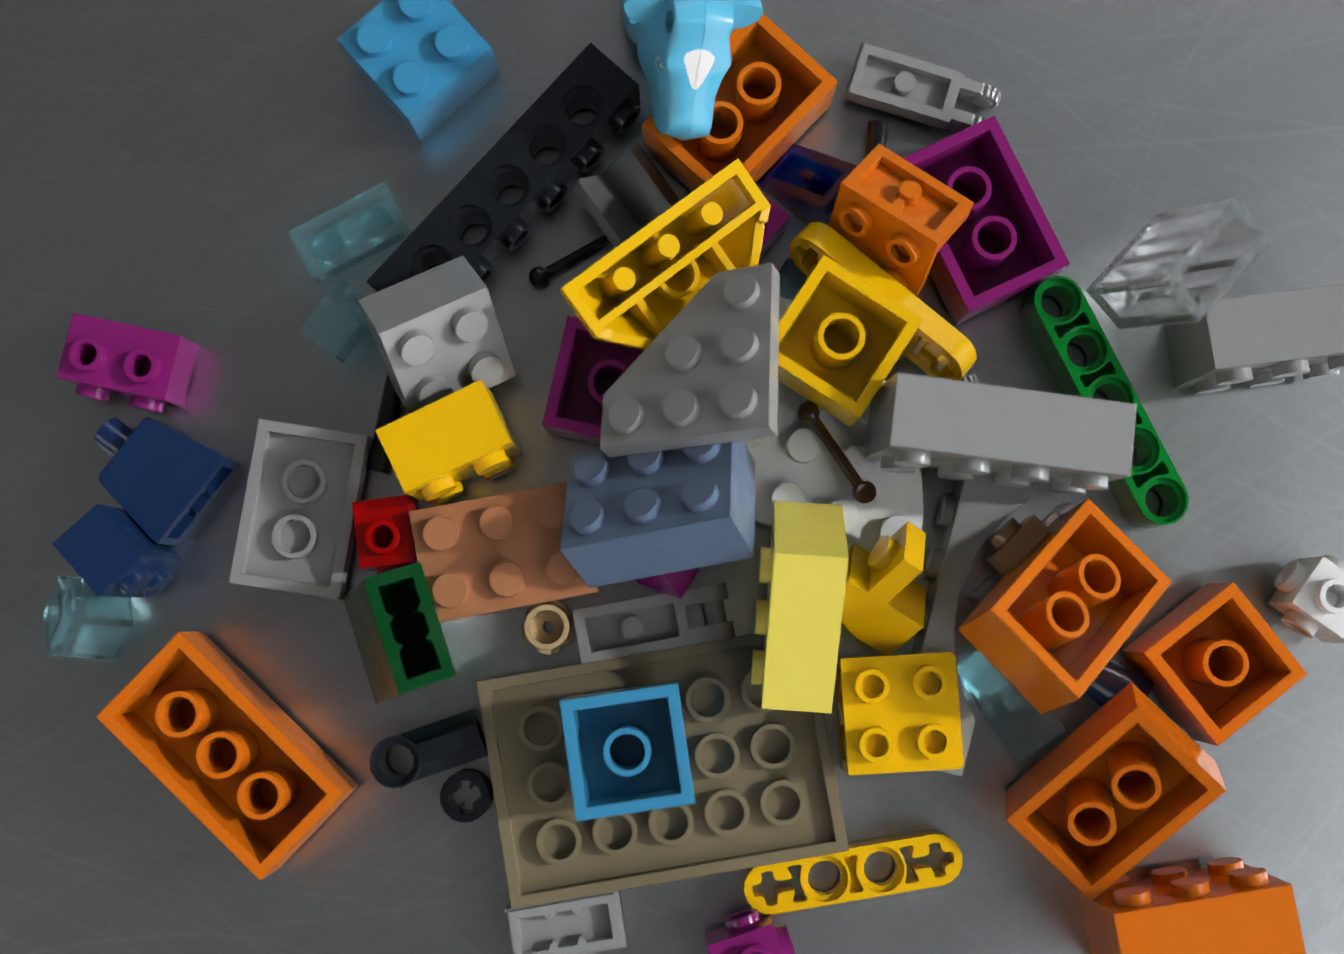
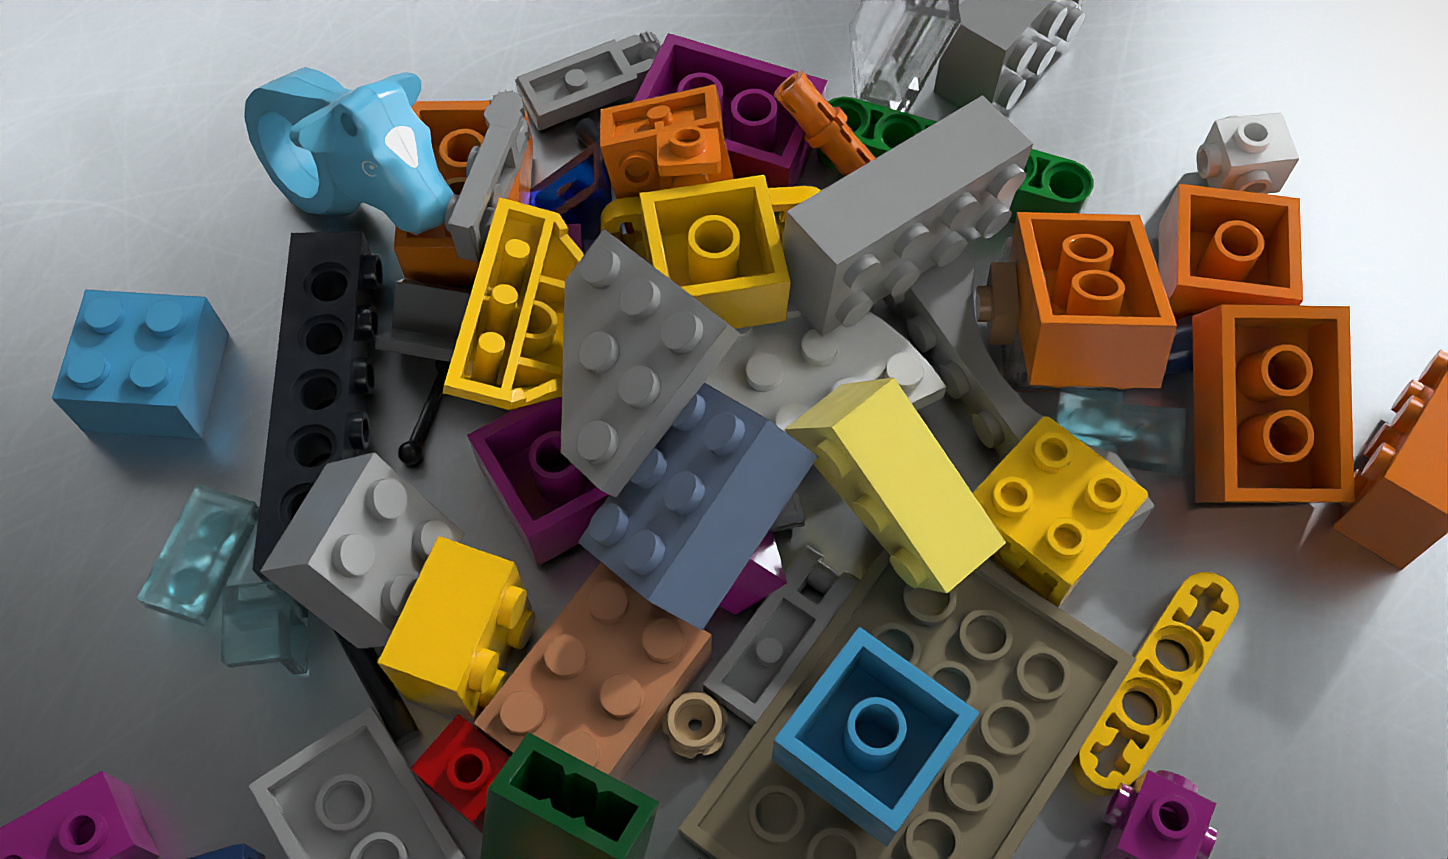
camera: 45 degrees left, 20 degrees down
dark brown hinge [797,401,876,504] -> none
yellow brick [842,521,927,656] -> none
none -> light grey hinge [445,89,531,262]
none -> orange bracket [656,126,722,190]
none -> orange pin [773,70,876,177]

